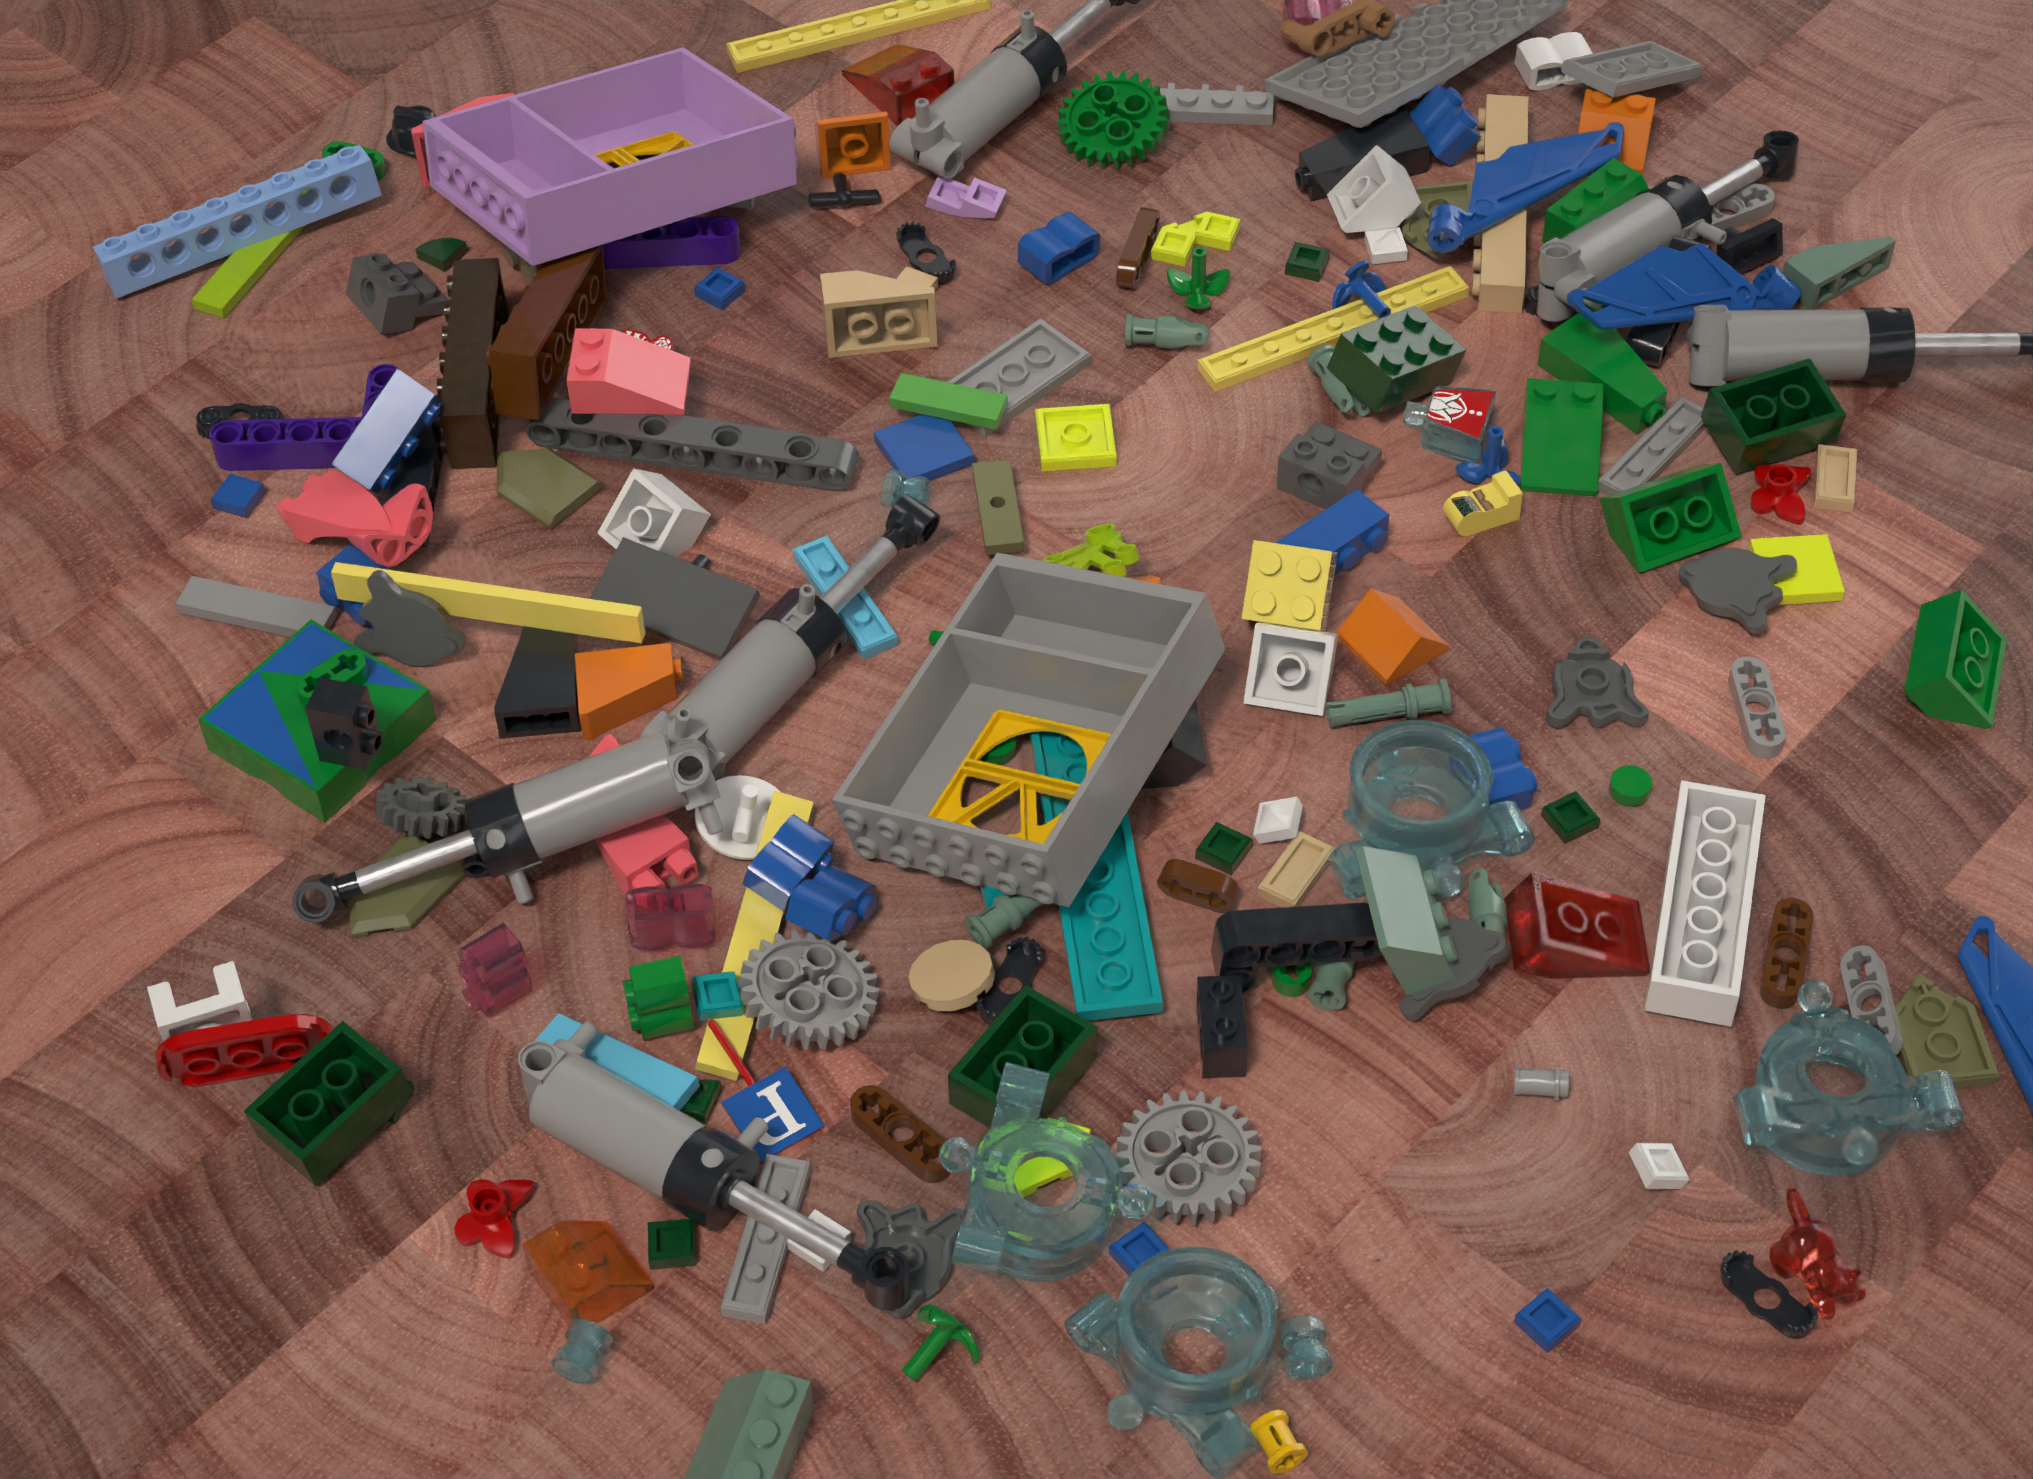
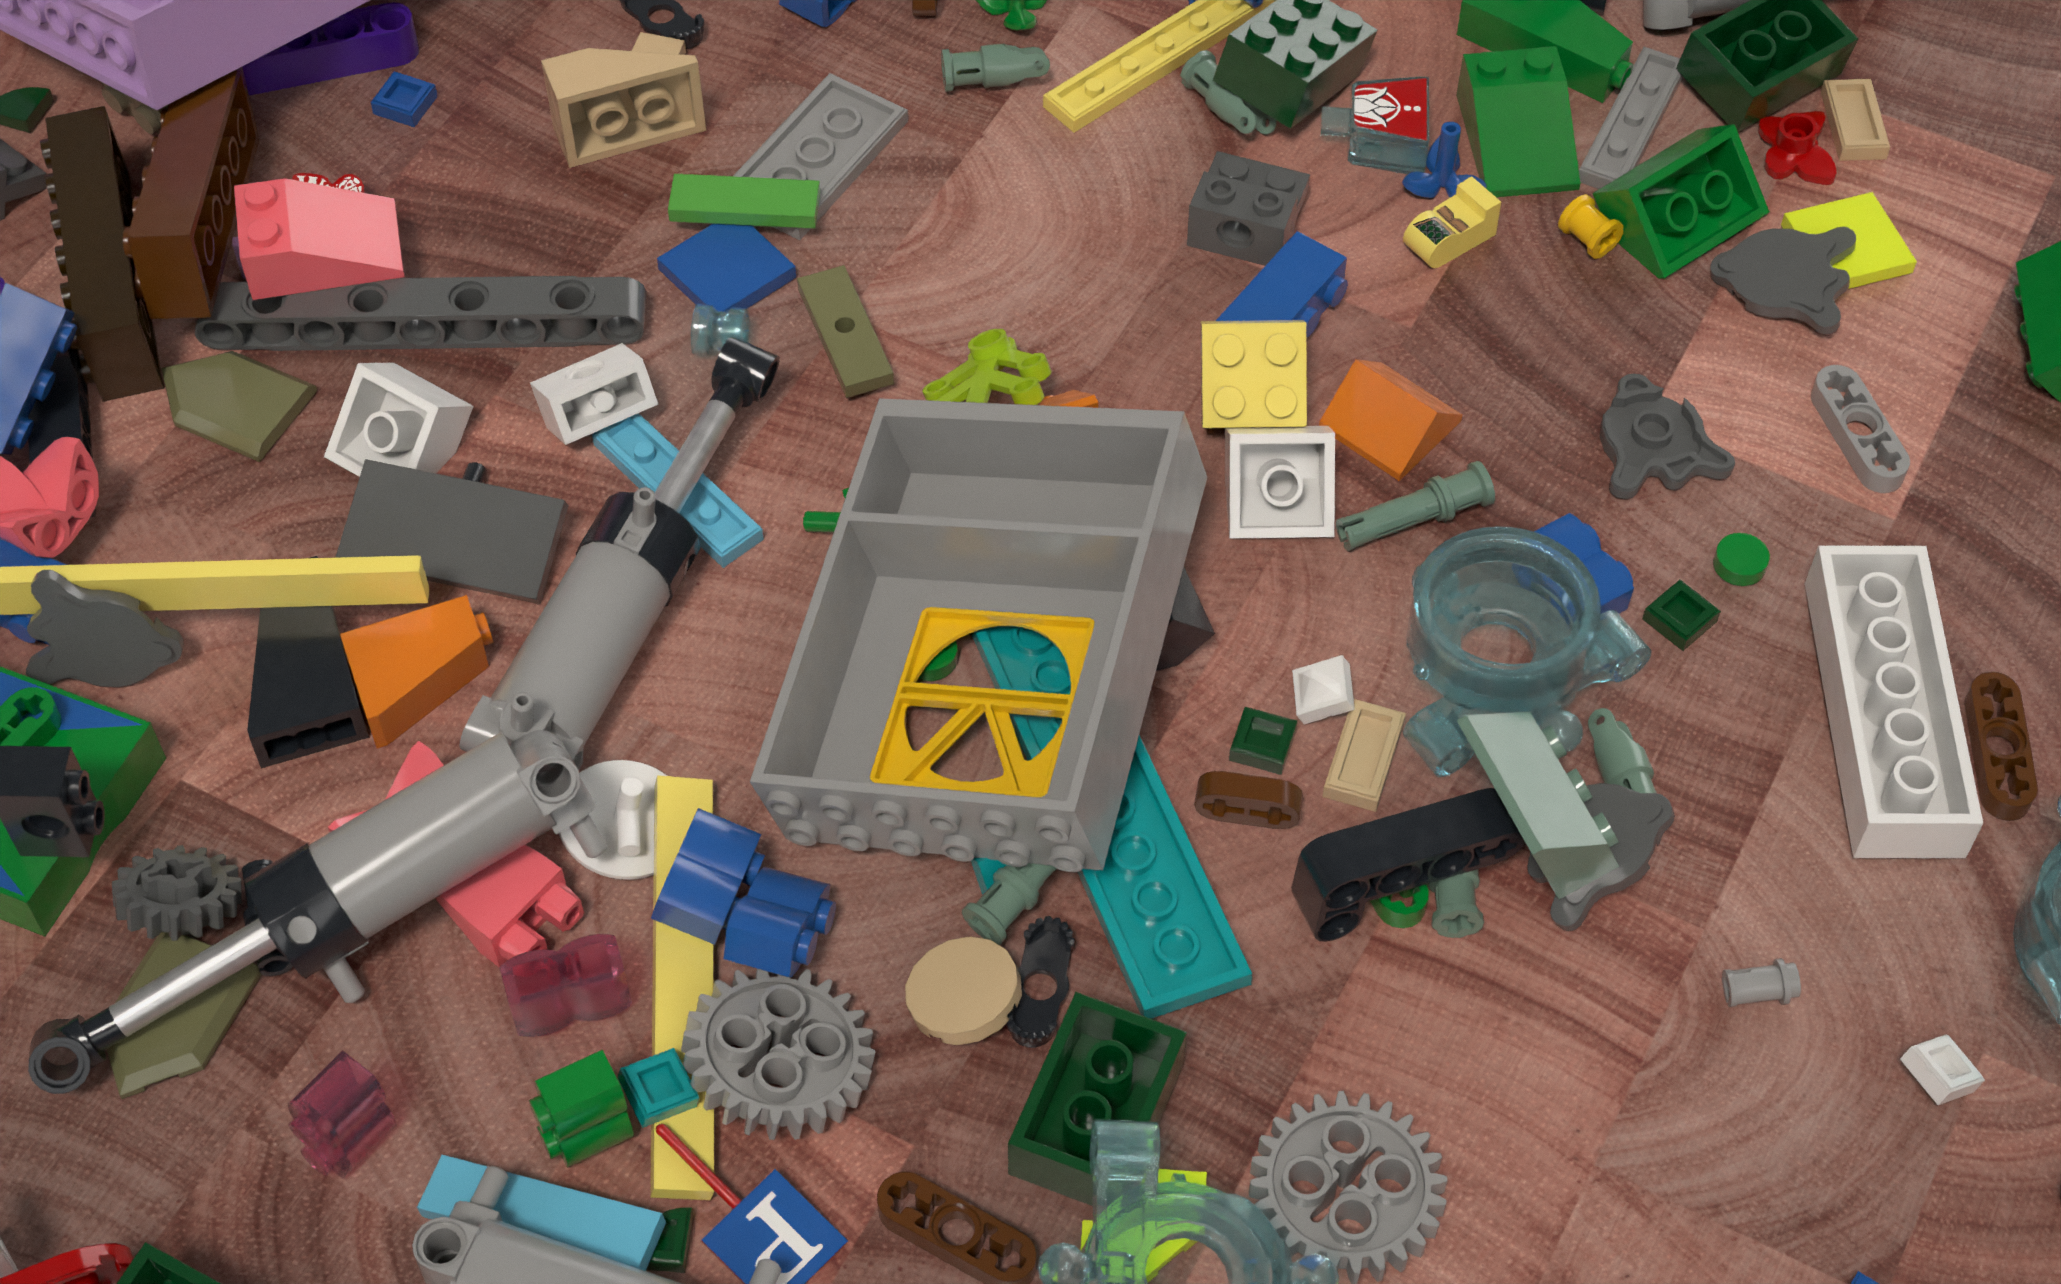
camera: 15 degrees left, 5 degrees up
neon yellow tile [1035,404,1117,472] -> none
black brick [1196,975,1248,1079] -> none
clear red slope [1504,872,1650,979] -> none
none -> white brick [530,343,658,445]
none -> yellow bush [1558,194,1624,259]

